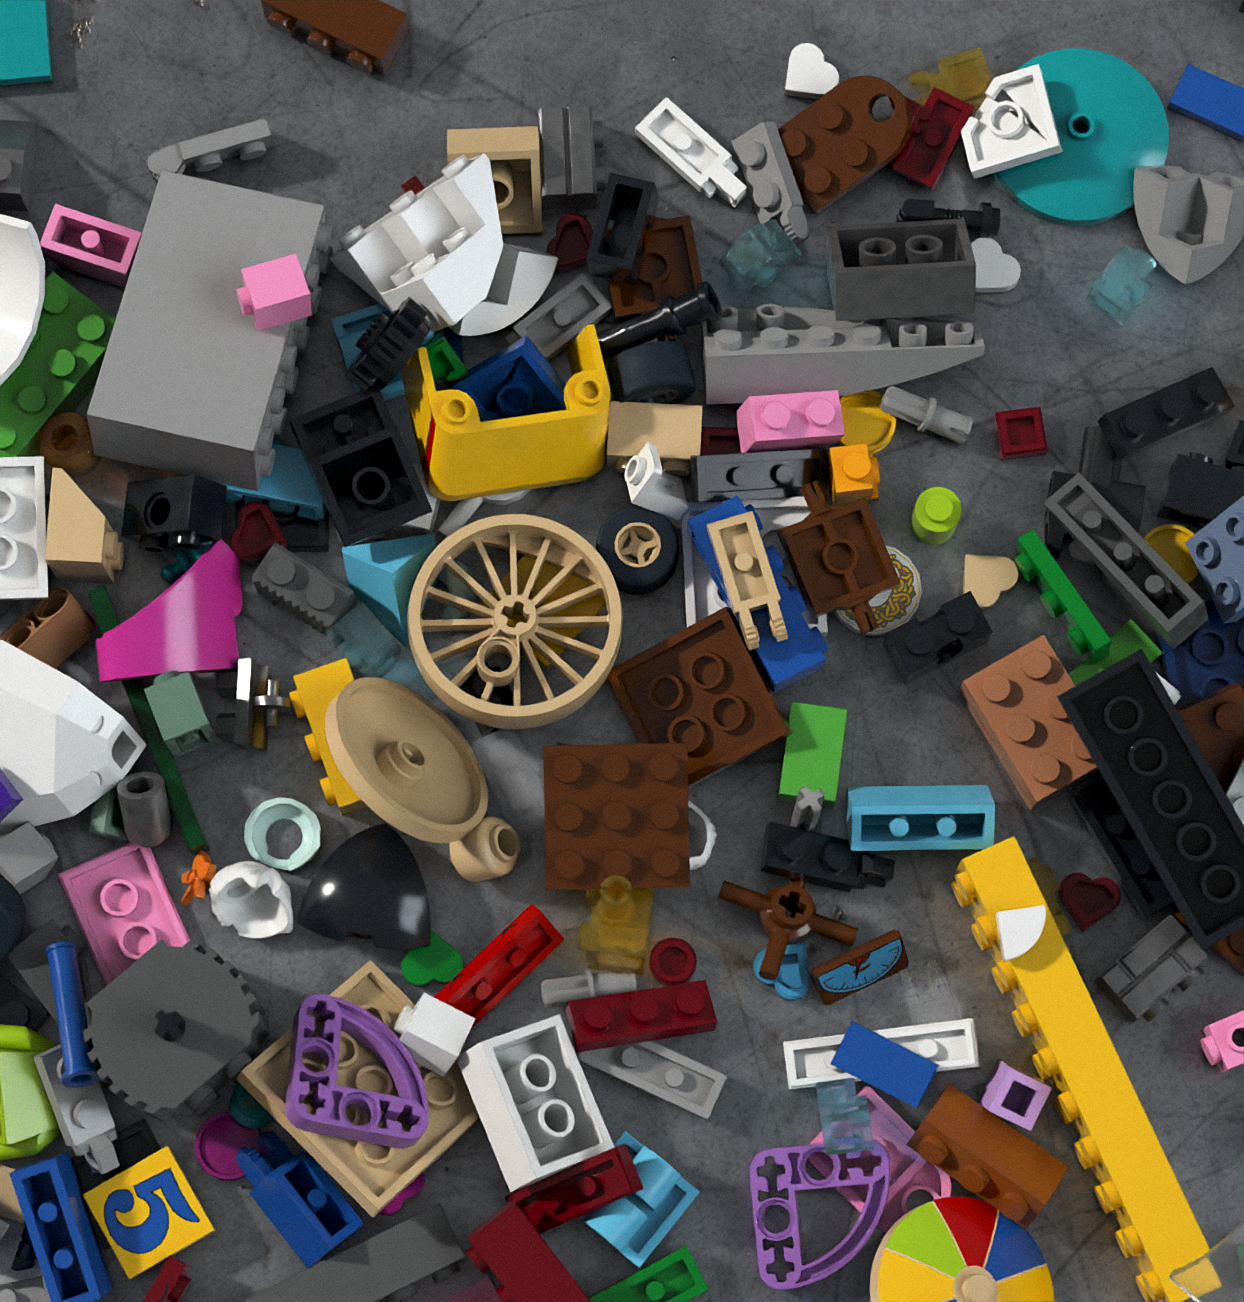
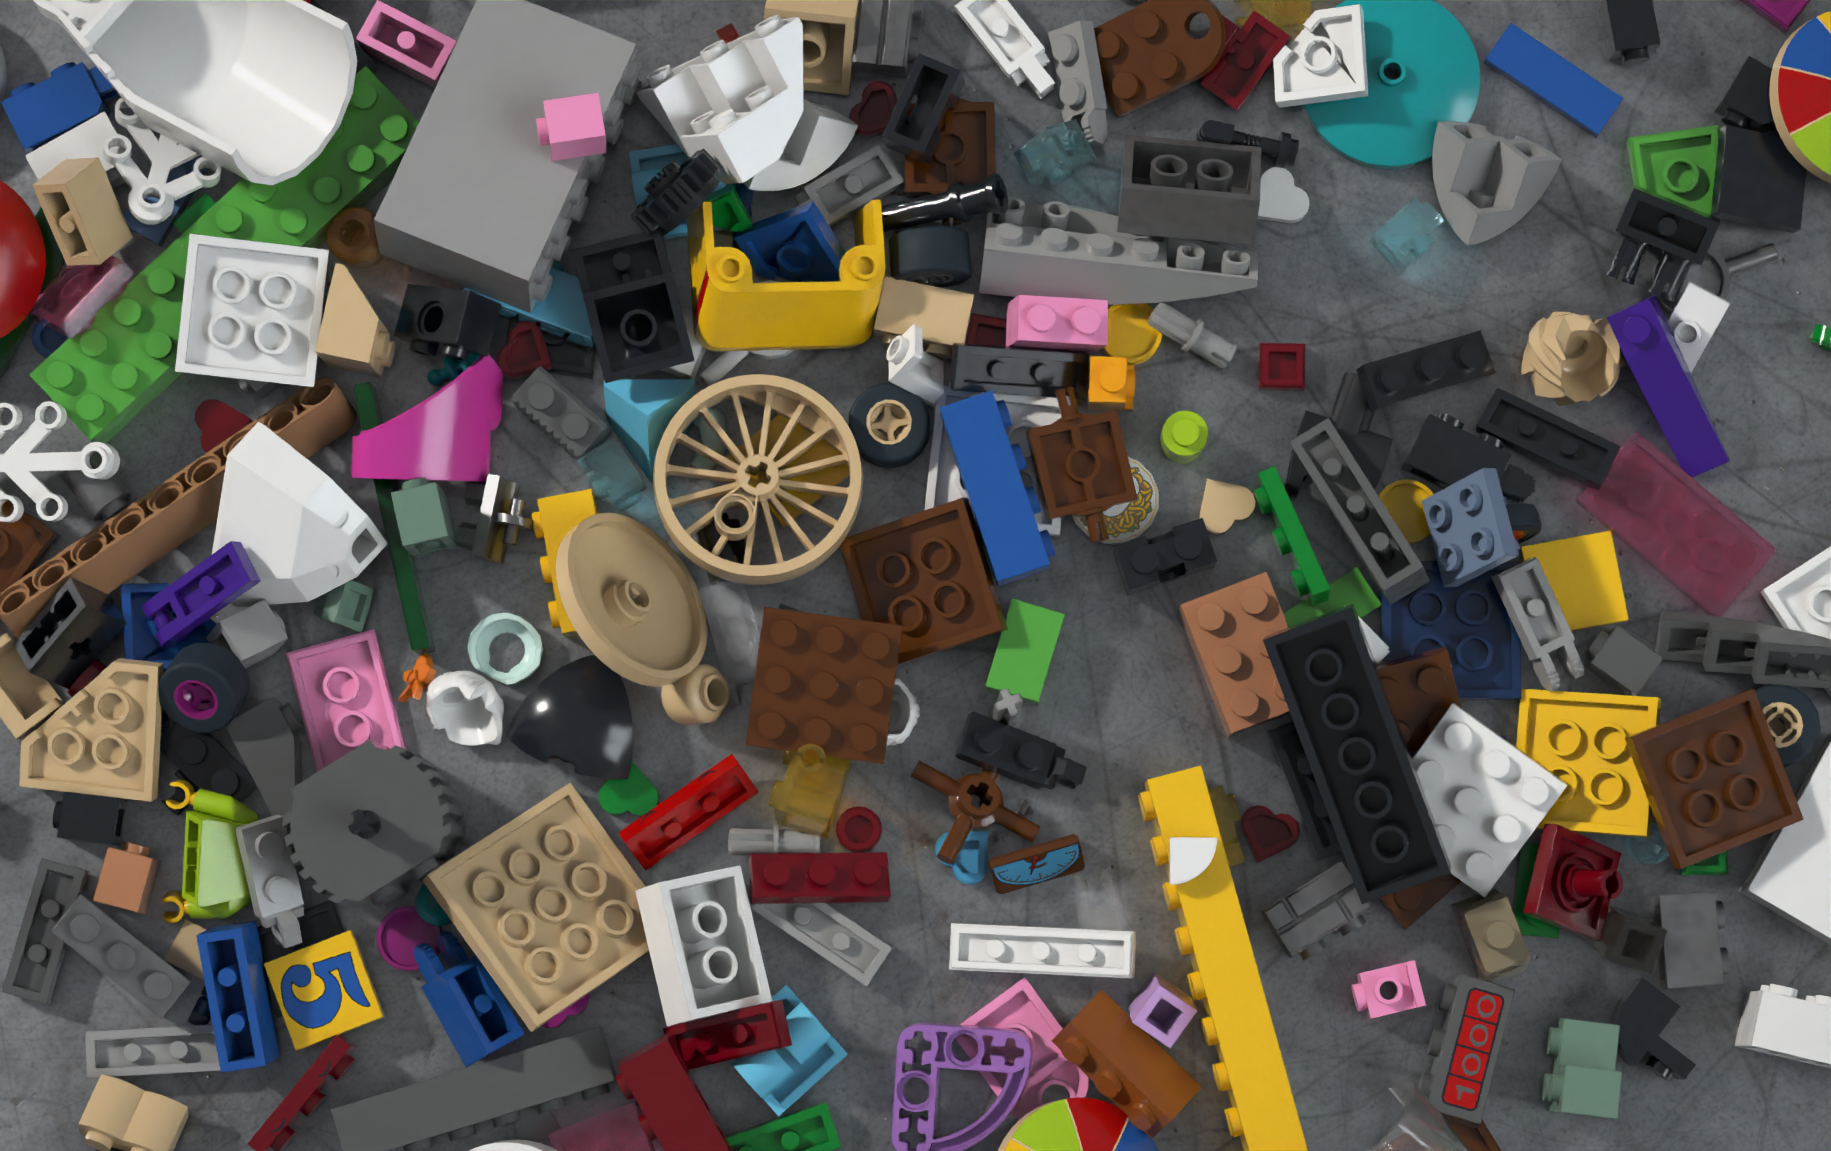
camera: 15 degrees right, 5 degrees up
blue pin [46,941,100,1088] -> none
flat silver brick [117,771,173,848] -> none
medium lavender beam [285,994,429,1148] -> none
white brick [393,993,475,1077] -> none
tan hinge [707,511,788,650] -> none
clear light blue brick [816,1077,874,1156] -> none
blue tile [830,1021,939,1108] -> none
medium azure brick [846,785,995,851] -> none

